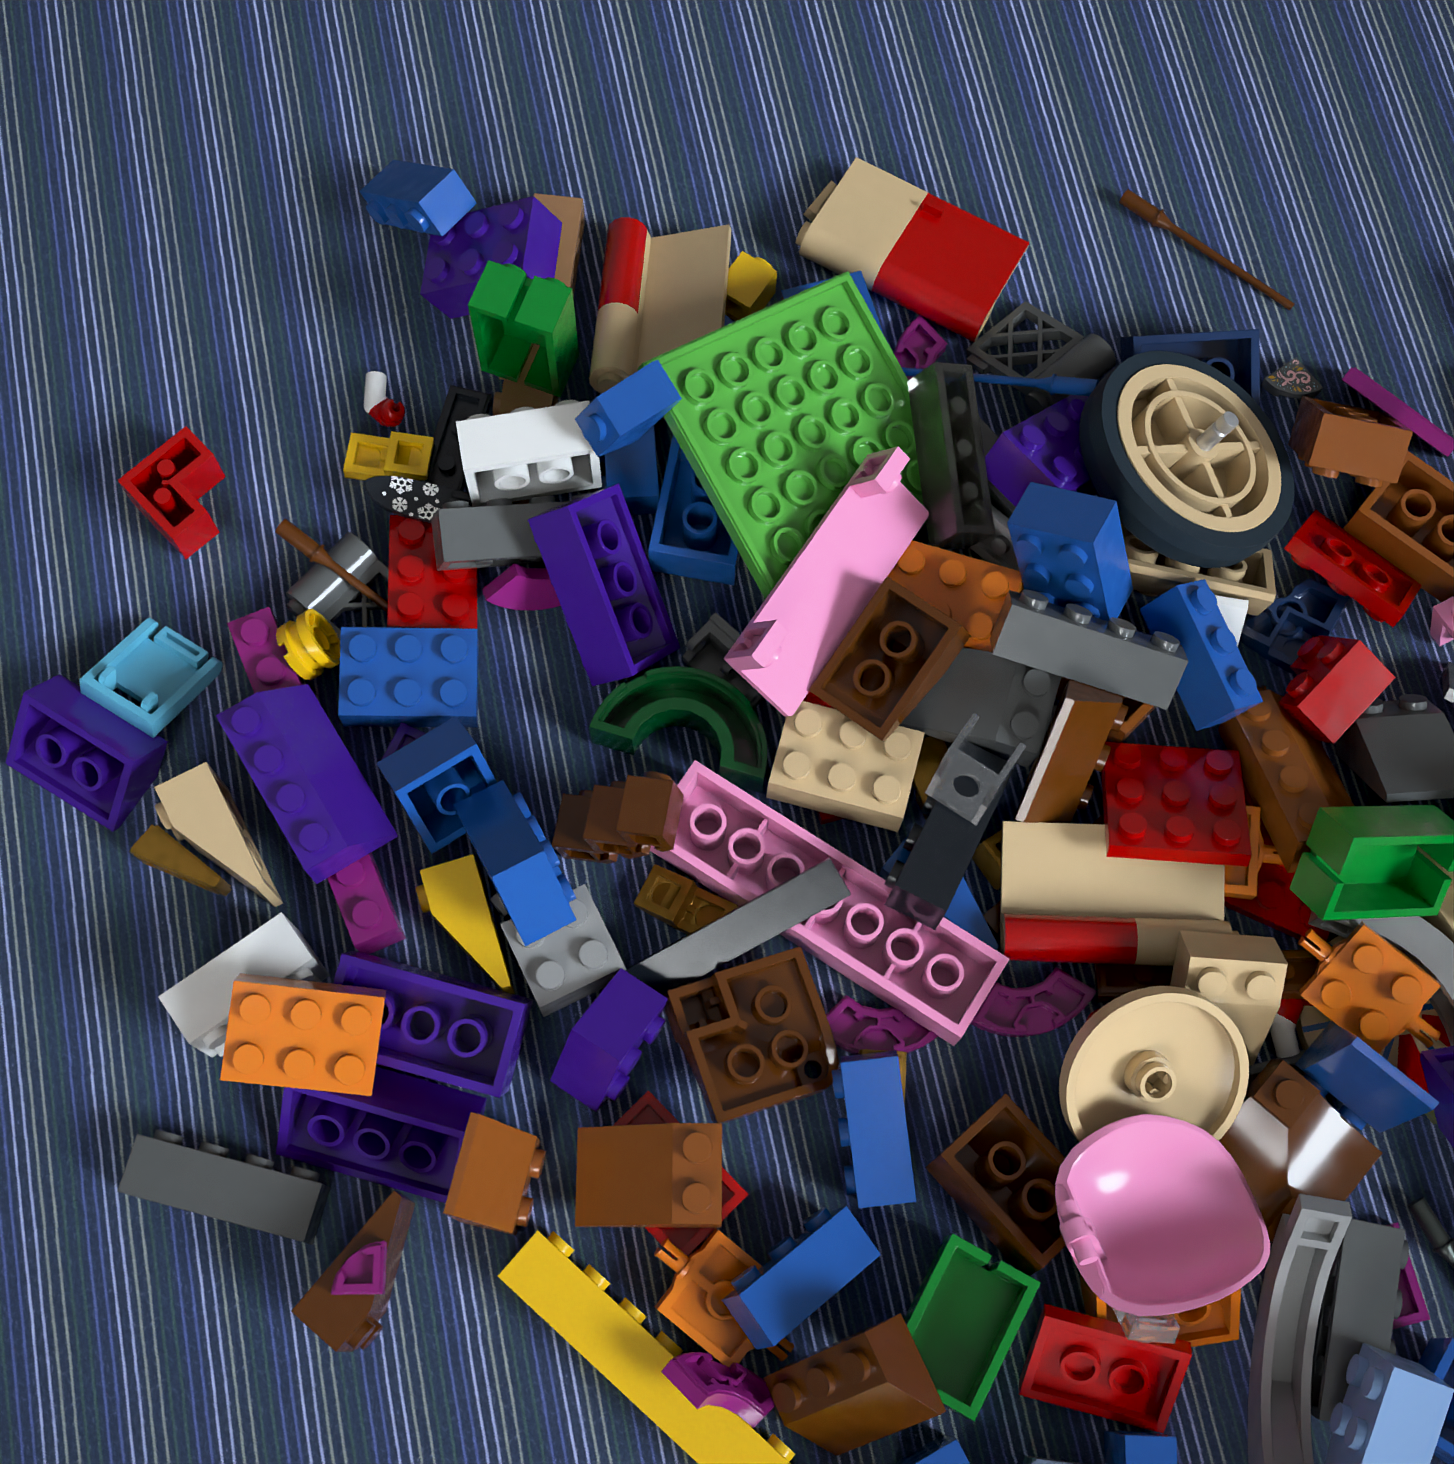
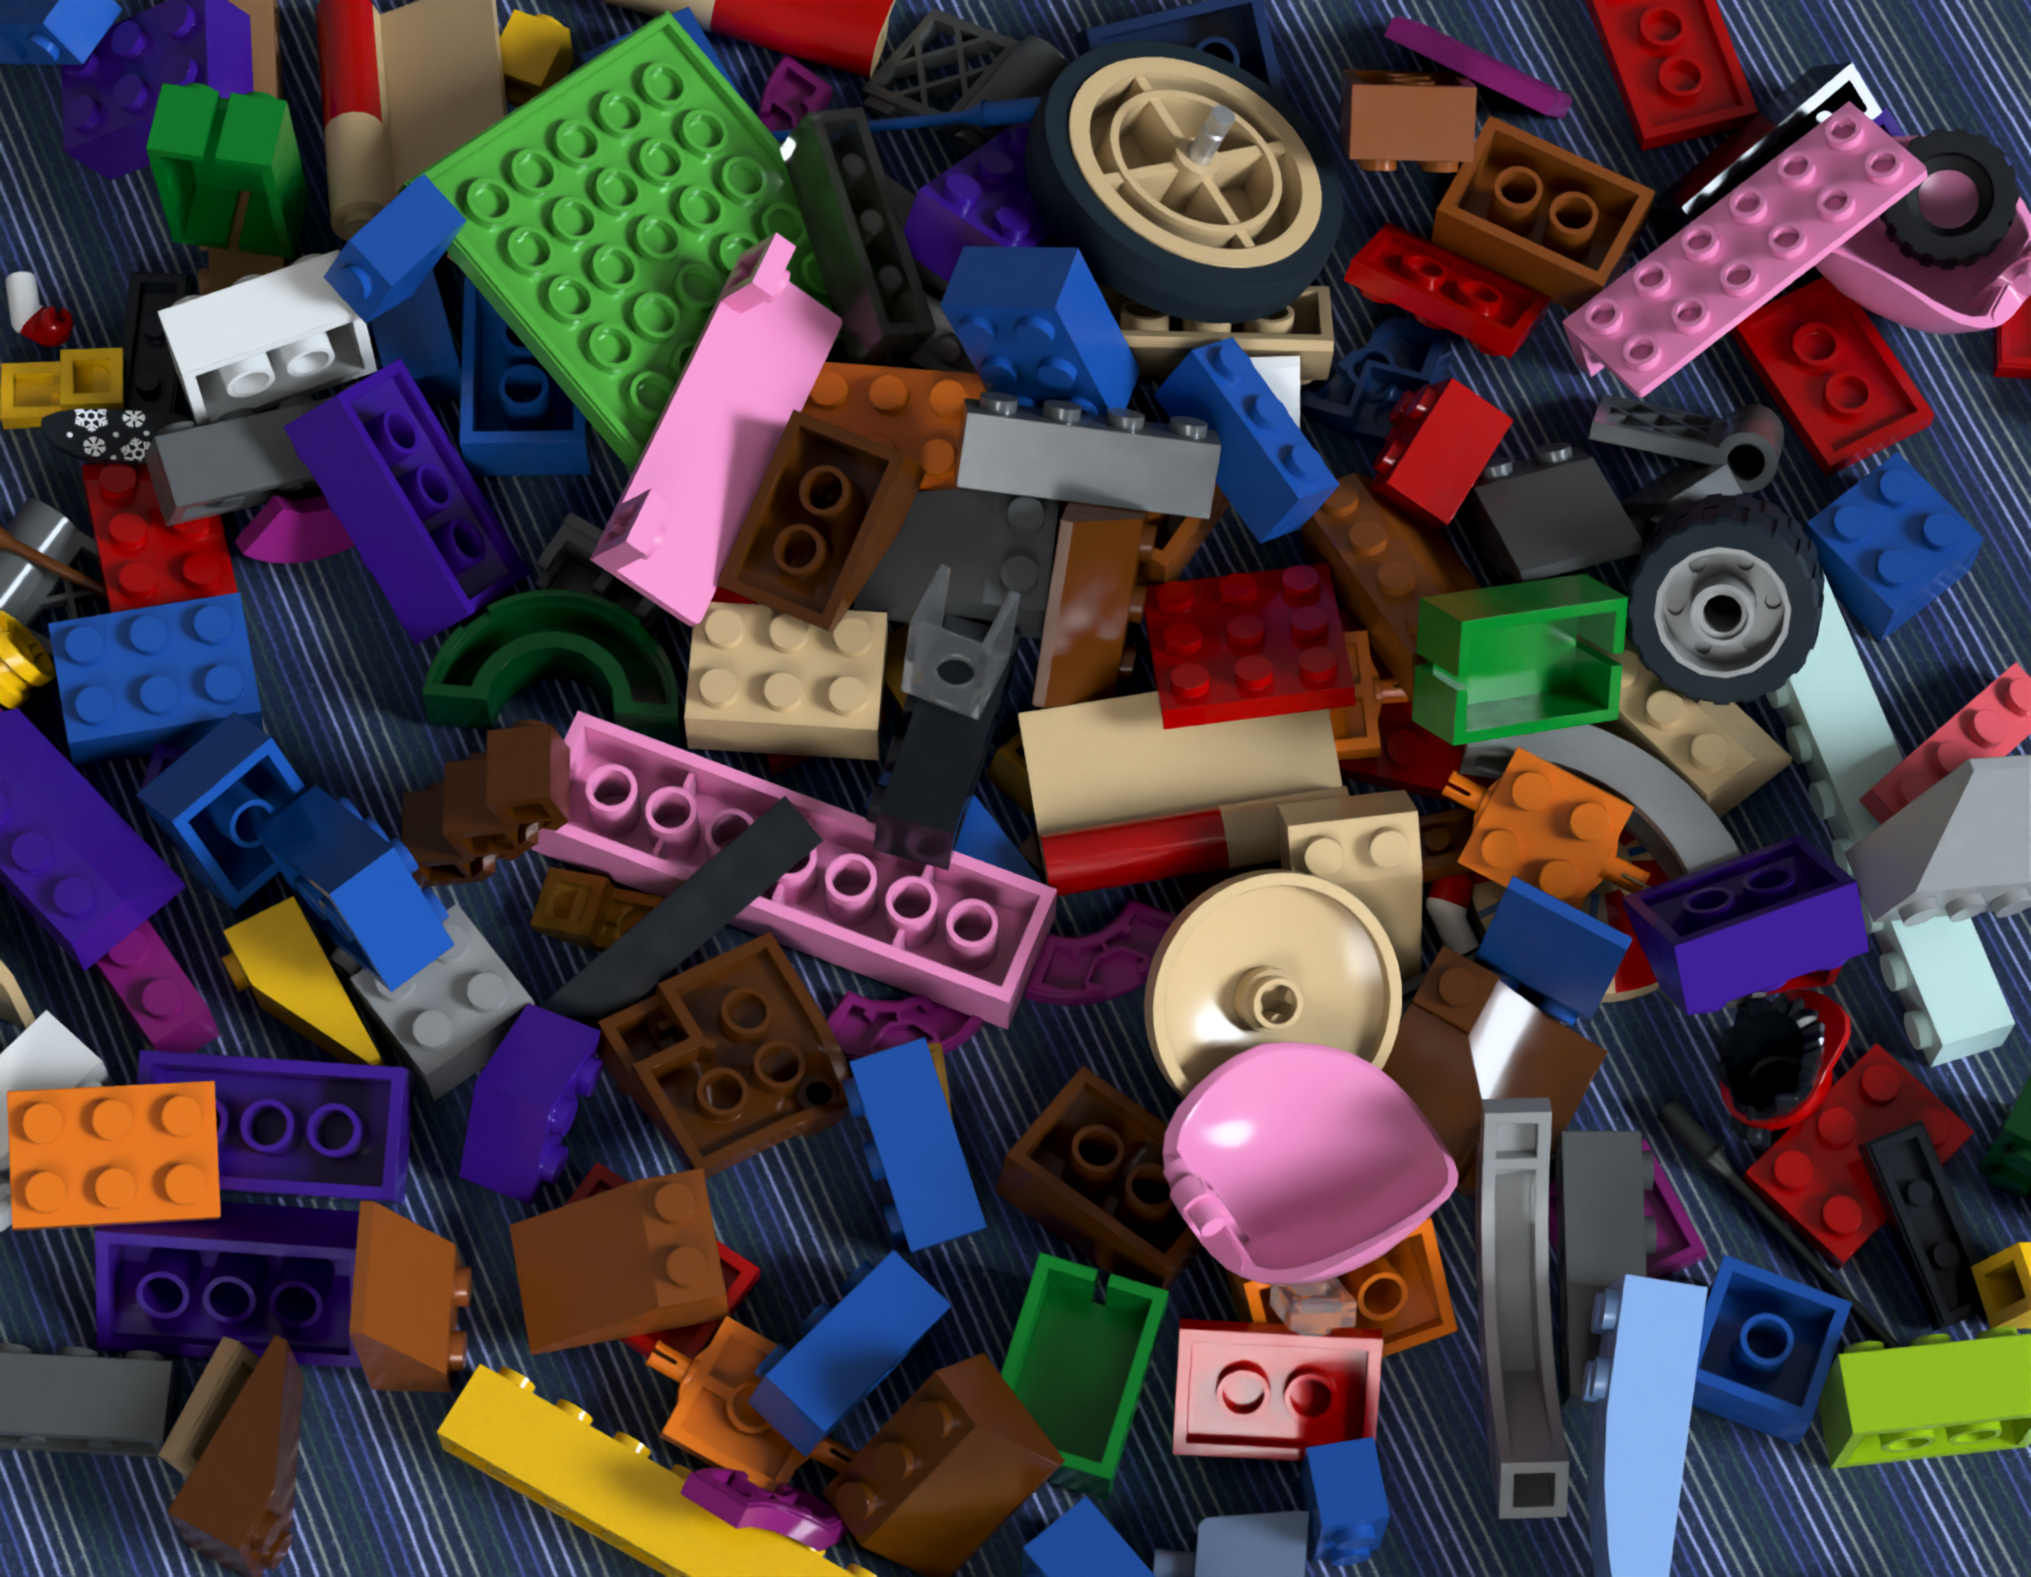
camera: 10 degrees left, 5 degrees down
magenta tile [331,1241,387,1295] -> none
dark grey tile [1261,357,1323,400] -> none
none -> tan tile [158,1336,261,1478]

